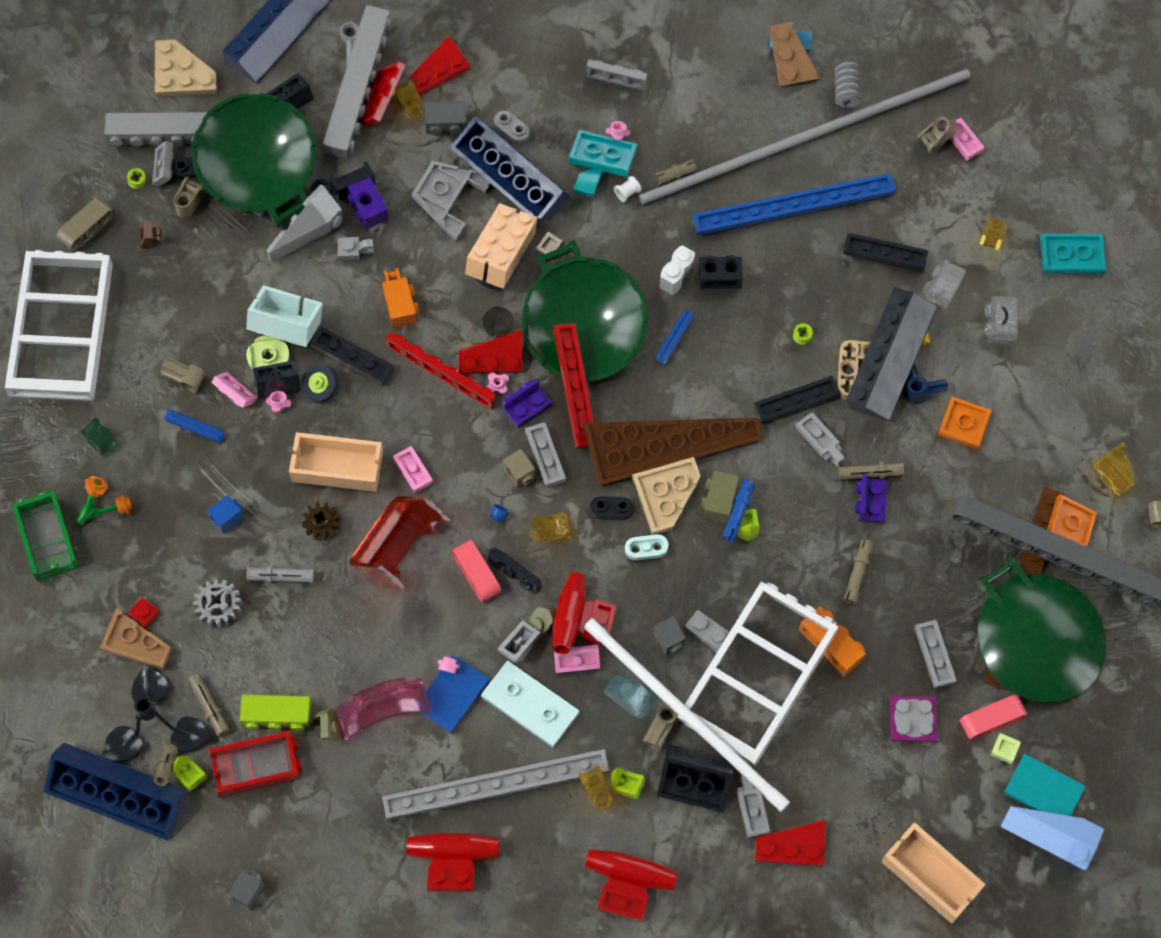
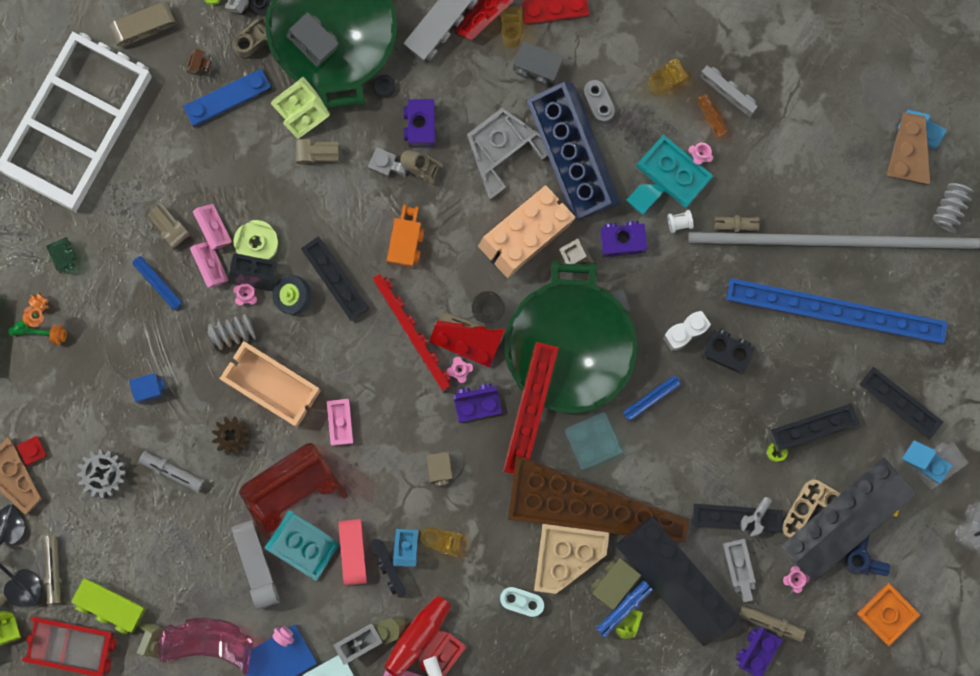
camera: 25 degrees right, 15 degrees up
light aqua piece [247,285,323,347] -> none
light grey wedge [266,185,343,262] -> none
black hinge [329,161,376,200] -> none
blue hinge [490,504,509,522] -> none
light grey plate [525,422,566,488] -> none
black plate [590,496,633,520] -> none
none -> blue plate [183,68,271,127]
none -> bright pink plate [192,204,232,250]
none -> light grey piece [207,314,256,352]
none -> light grey beam [231,520,280,610]
none -> teal tile [265,510,340,581]
none -> yellowish green slope [271,77,330,139]
none -> dark grey brick [286,12,339,67]
none -> dark tan piece [296,139,339,165]
none -> dark azure slope [393,529,418,567]
none -> dark tan piece [400,150,443,185]
none -> clear light blue plate [564,412,623,471]
none -> dark purple brick [599,221,647,258]
none -> black slope [615,516,741,646]
none -> clear yellow piece [647,58,691,95]
none -> clear orange pin [696,93,729,138]
none -> light grey bar [741,497,772,537]
none -> black plate [769,403,860,452]
none -> bright pink plate [783,566,810,593]
none -> dark azure slope [901,441,953,484]

